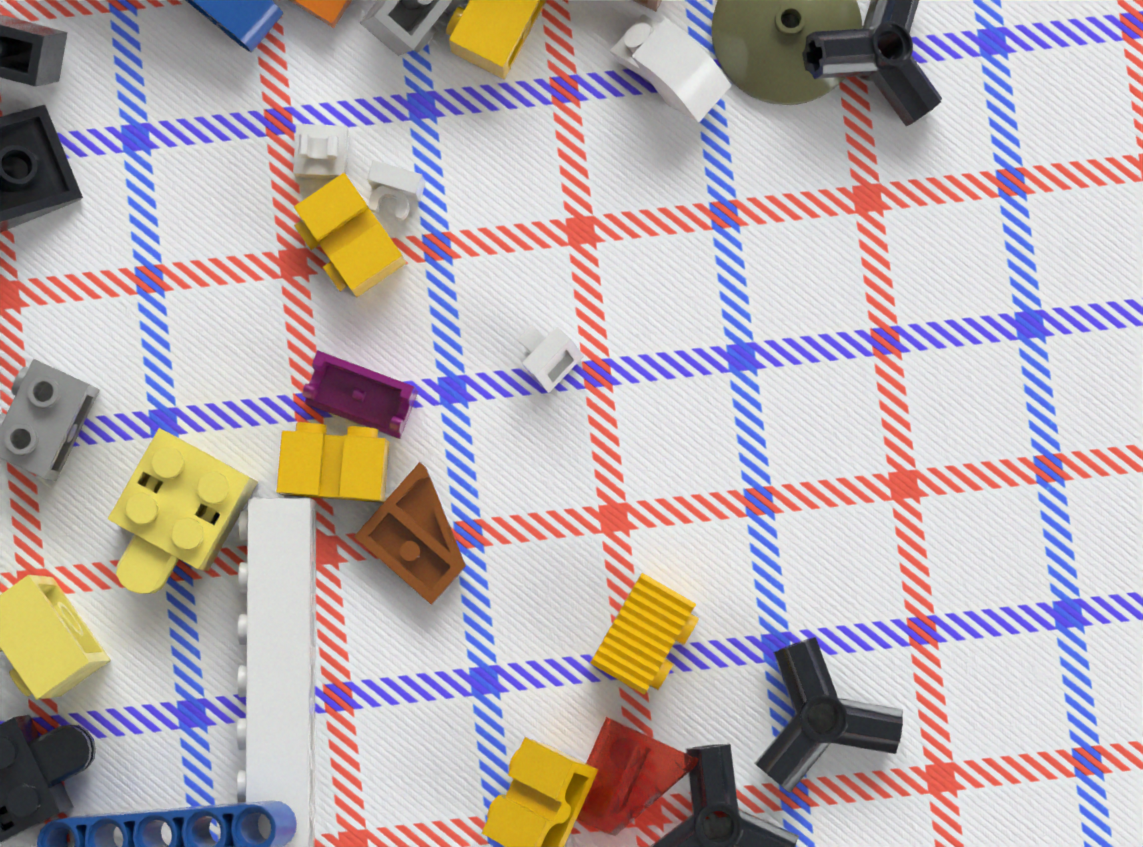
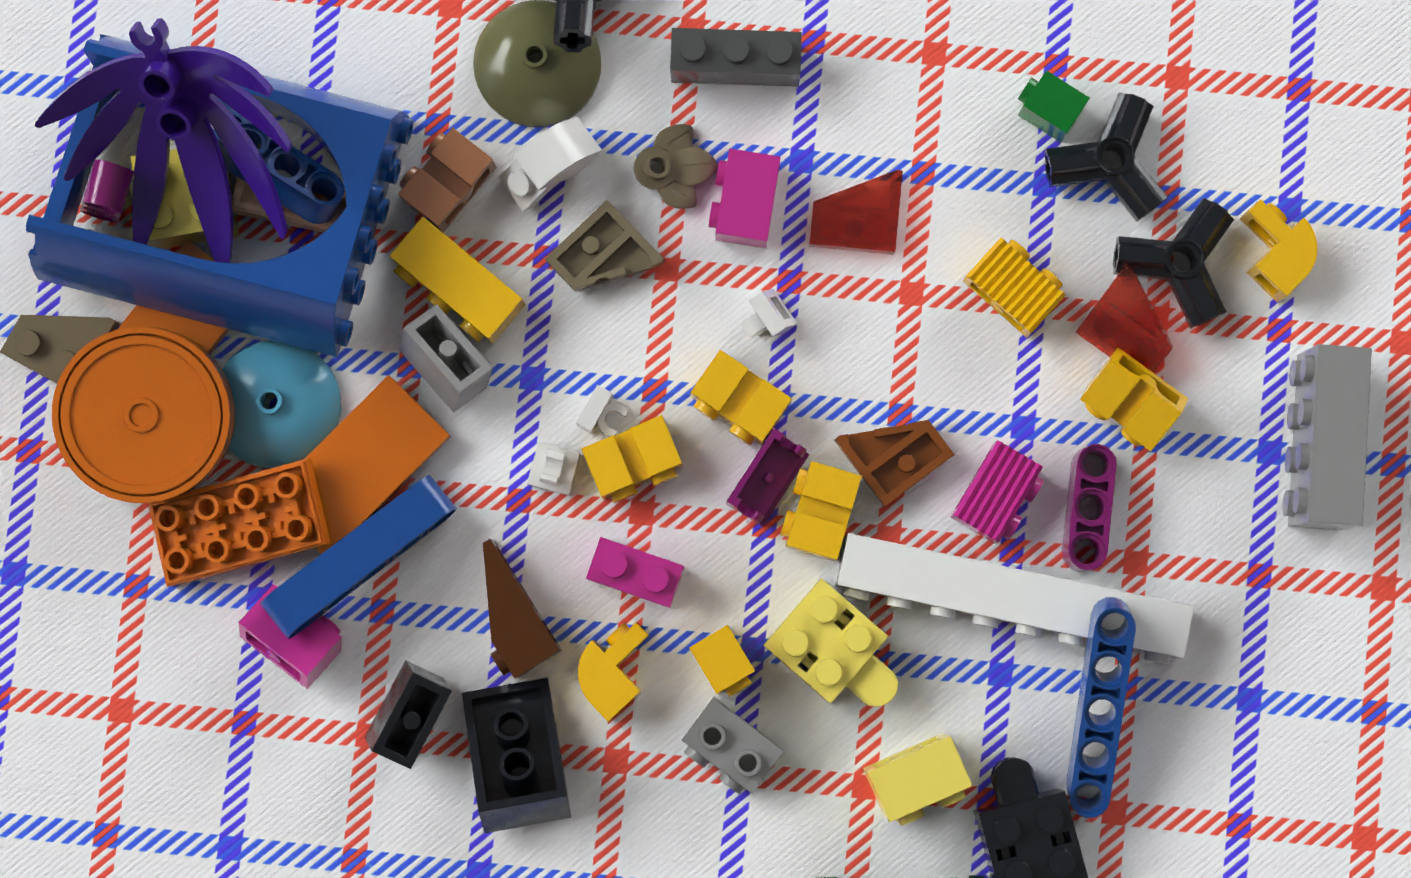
camera: 75 degrees left, 0 degrees up
none -> reddish brown slope [483,538,563,679]
none -> dark tan wing [545,200,665,292]
none -> yellow brick [578,622,650,722]
none -> dark pink brick [586,537,685,608]
none -> dark tan plate [633,124,718,209]
none -> dark grey brick [670,28,802,87]
none -> yellow brick [689,625,755,697]
none -> yellow brick [690,349,792,446]
none -> dark pink brick [708,148,781,248]
none -> clear red wing [809,170,903,255]
none -> dark pink brick [950,440,1044,544]
none -> green brick [1018,70,1090,143]
none -> magenta beam [1062,444,1117,572]

